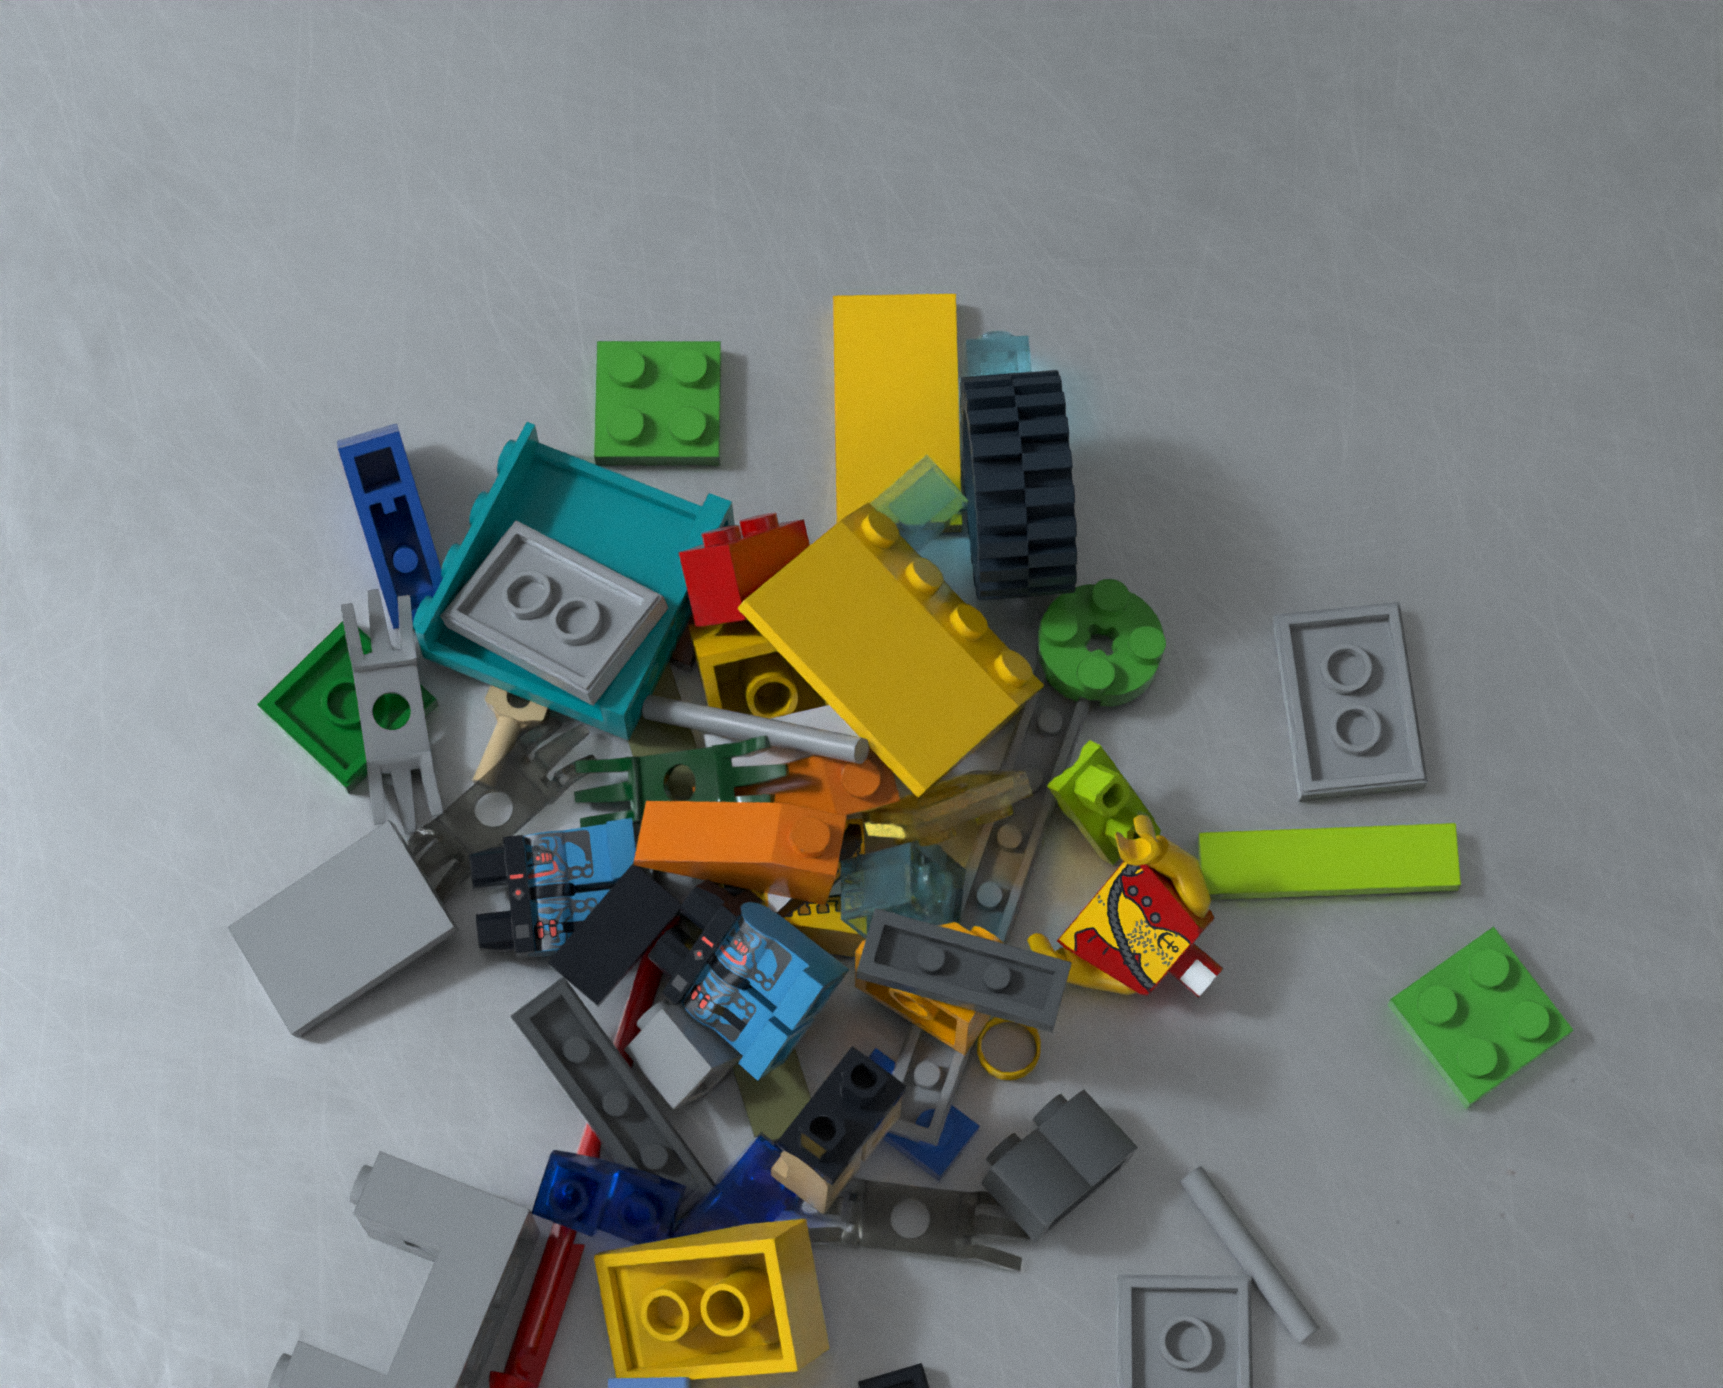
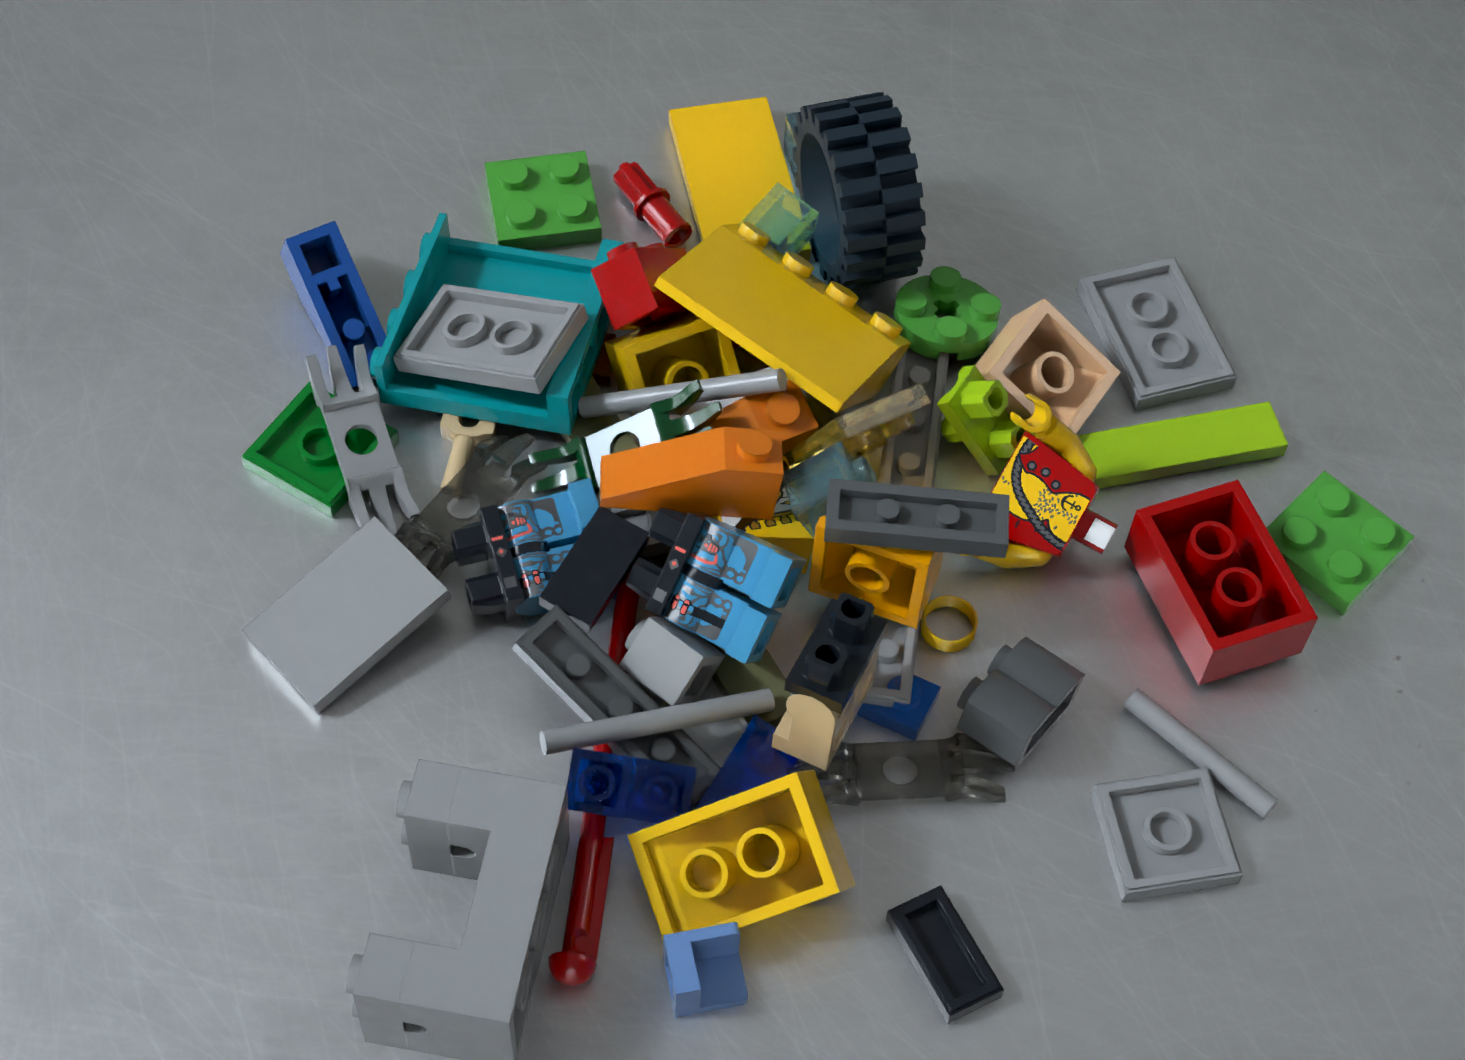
camera: 15 degrees left, 15 degrees down
none -> light grey bar [539,688,775,755]
none -> red axle [613,162,692,248]
none -> light nougat slope [975,298,1121,434]
none -> red brick [1124,479,1318,686]

